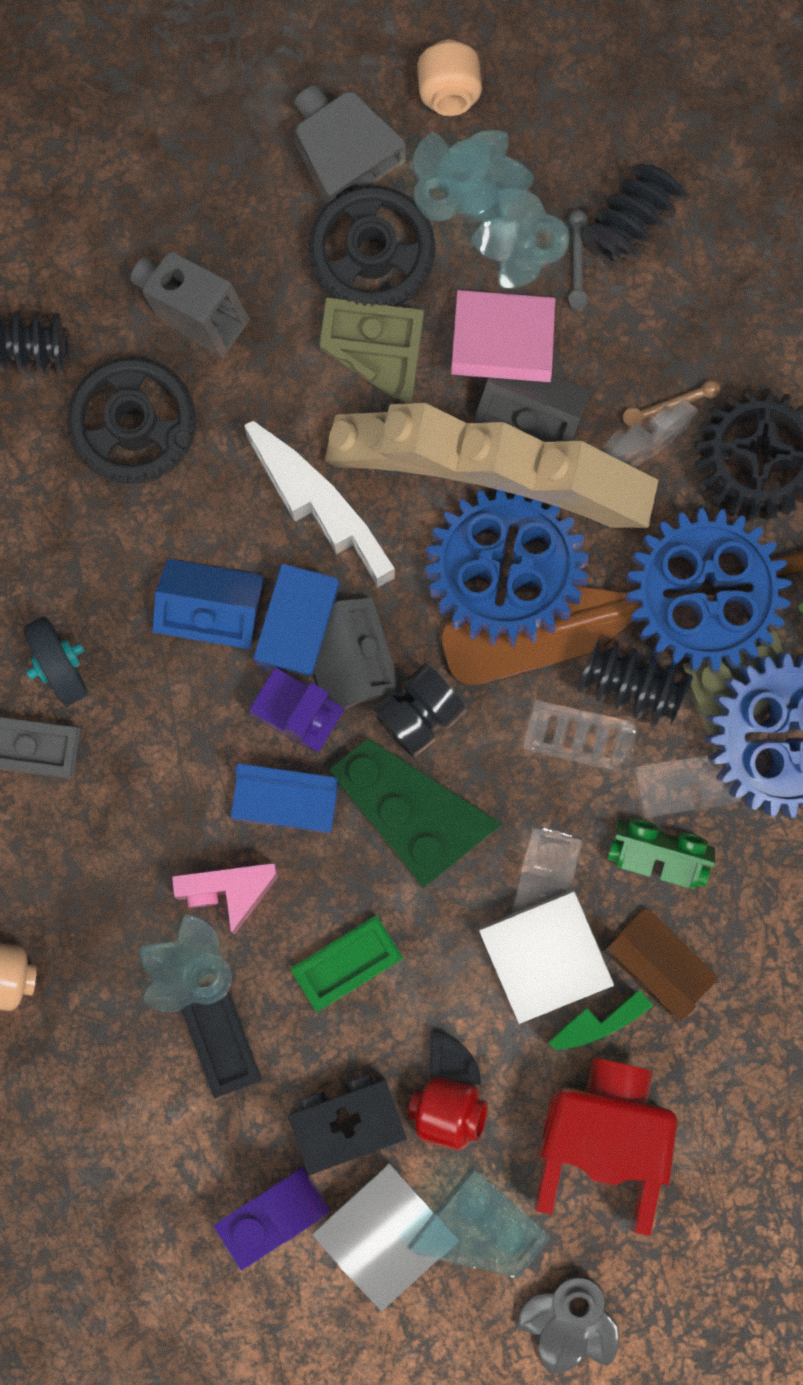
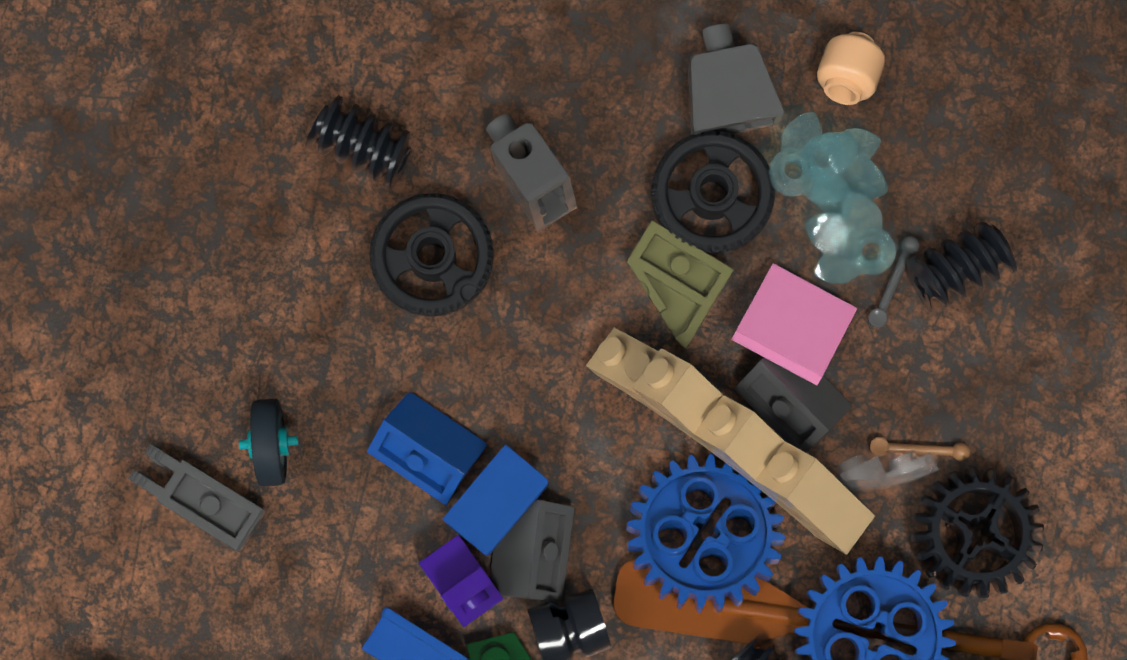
camera: 25 degrees right, 0 degrees up
white slope [244,421,395,588] -> none

